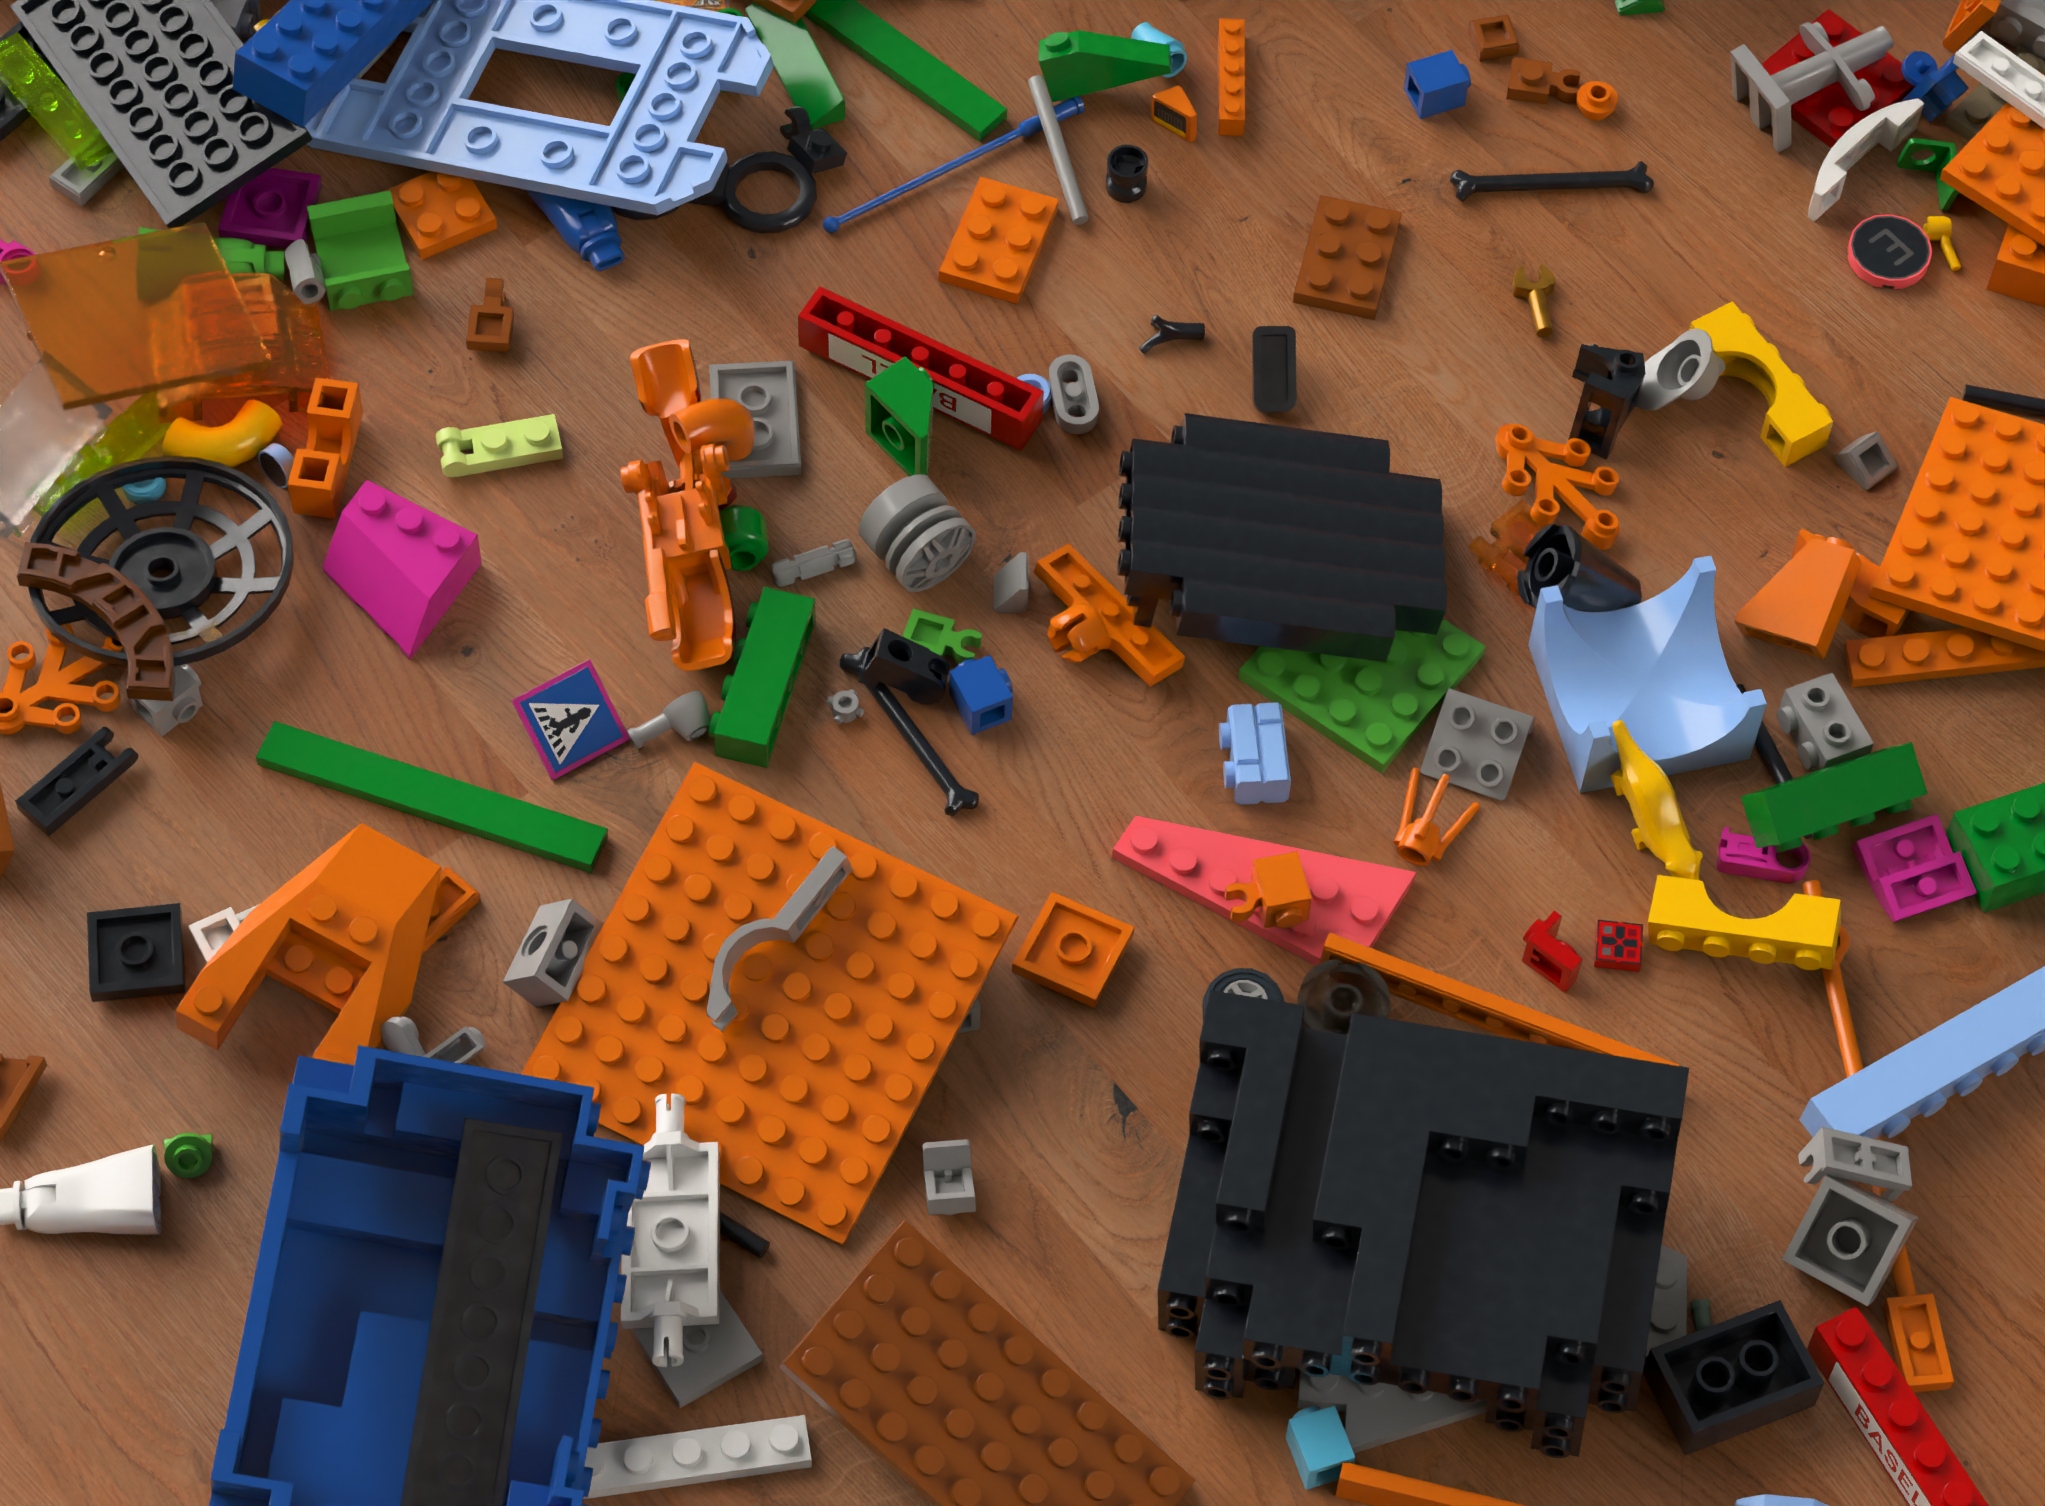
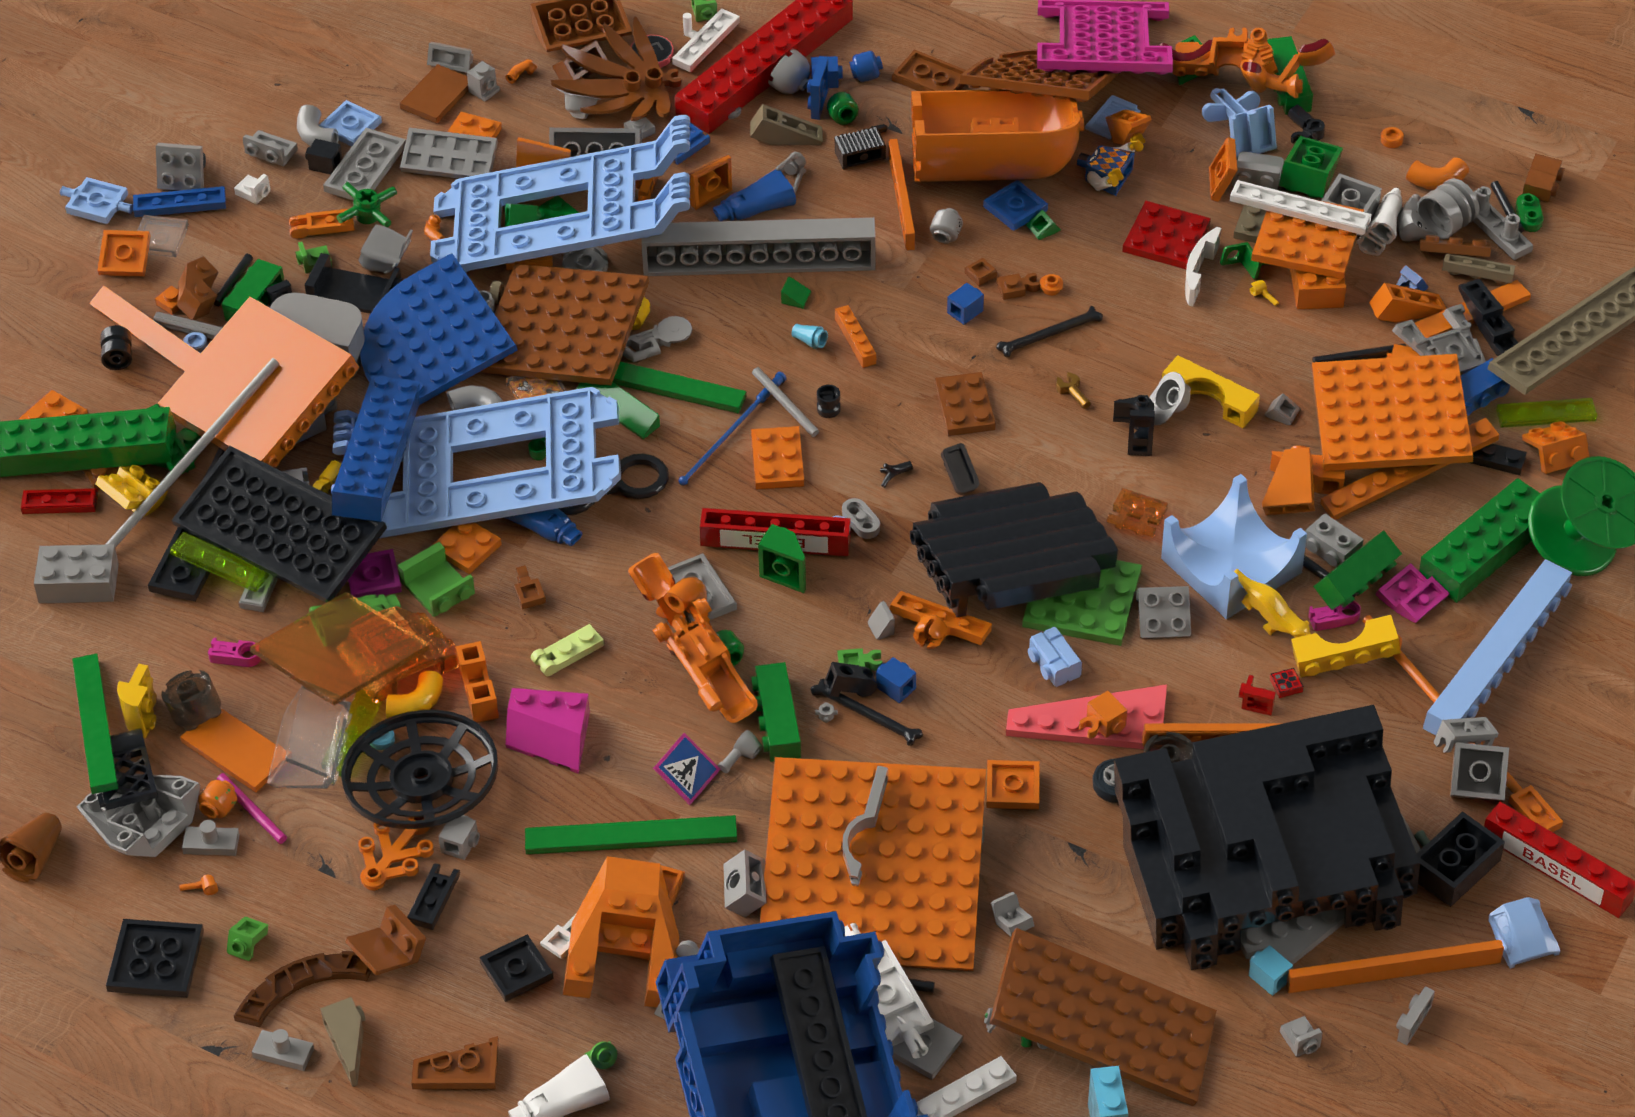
camera: 20 degrees left, 10 degrees down
reddish brown tile [17,542,176,701] -> none
tile [258,443,294,488] -> none
light grey bar [284,239,326,304] -> none
light grey axle [771,539,856,587] -> none
black plate [780,106,847,174] -> none
light grey wheel [859,474,976,592] -> none
green slope [1038,30,1171,103] -> none
orange slope [1151,85,1197,142] -> none
orange plant [1393,767,1480,866] -> none
orange plant [1495,424,1620,550] -> none
black cone [1517,524,1642,612] -> none
light grey piece [1730,22,1893,153] -> none
black tile [1847,214,1932,289] -> none
blue hips [1901,51,1969,122] -> none

